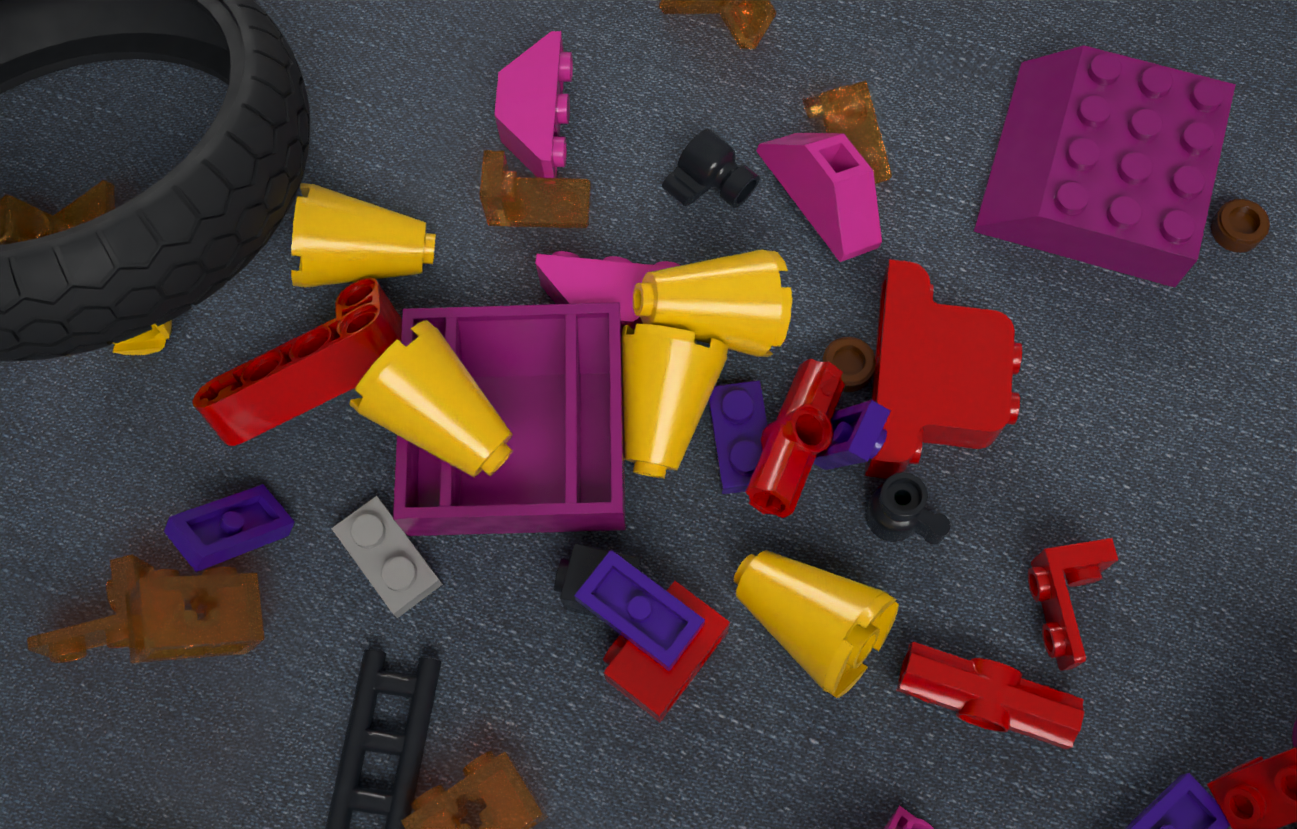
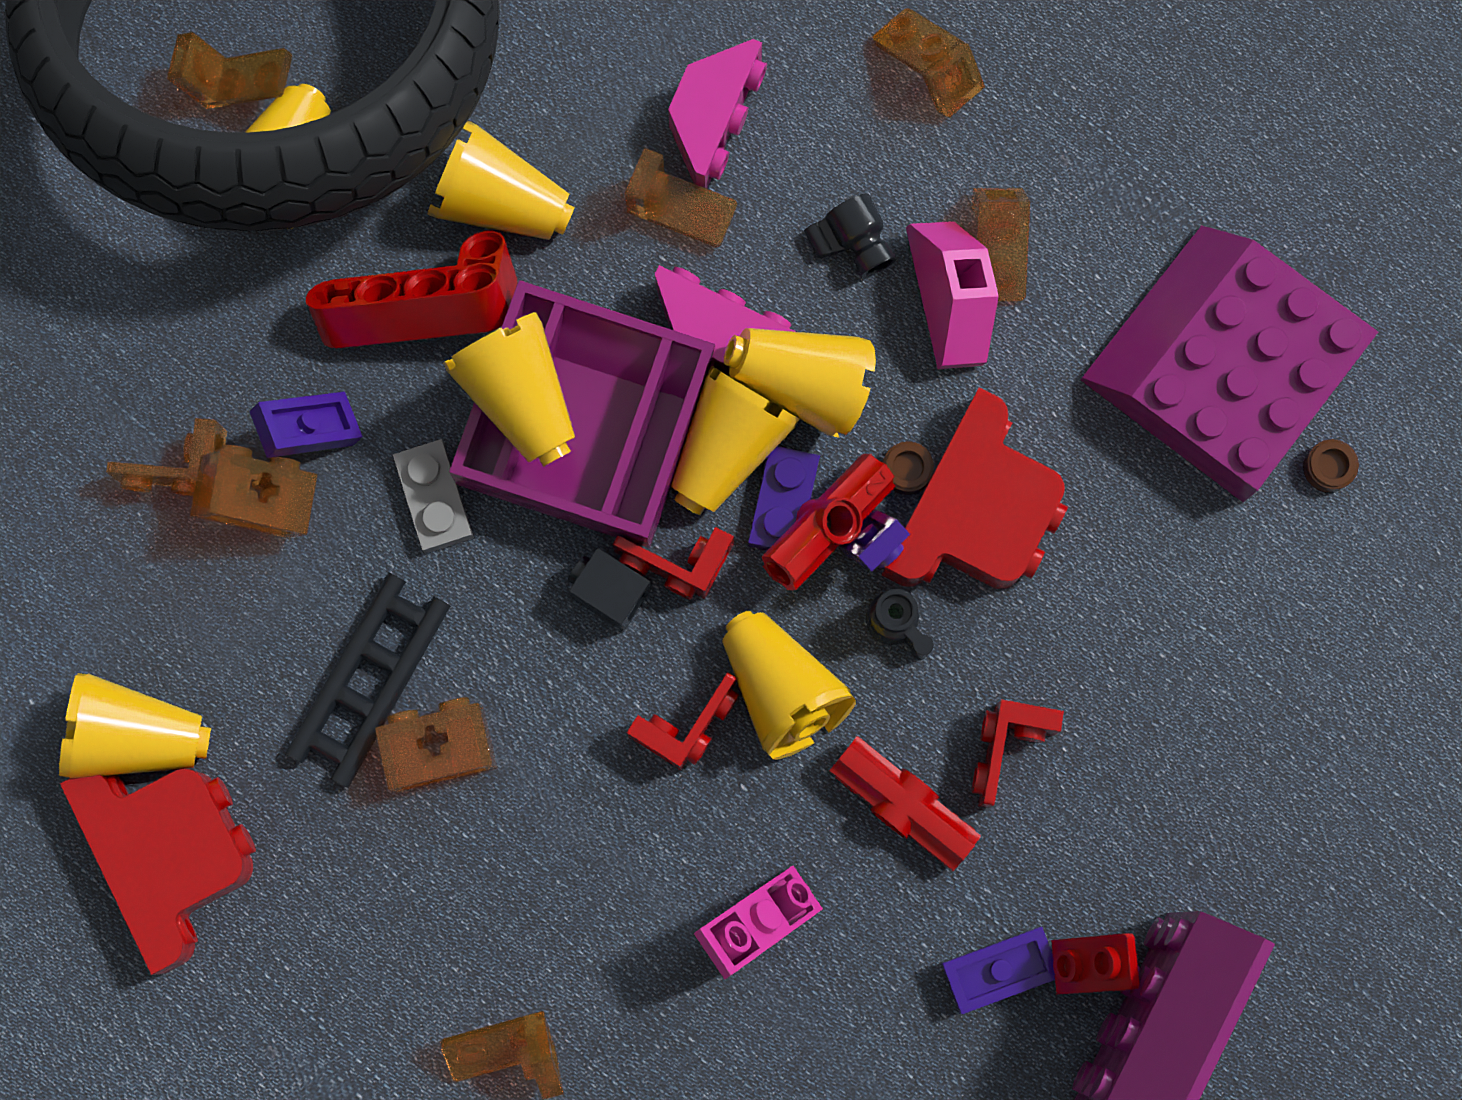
camera: 15 degrees right, 10 degrees up
dark purple plate [574,550,705,671] -> none
red brick [603,580,730,723] -> none
none -> red bracket [612,527,734,600]
none -> red bracket [626,673,740,770]

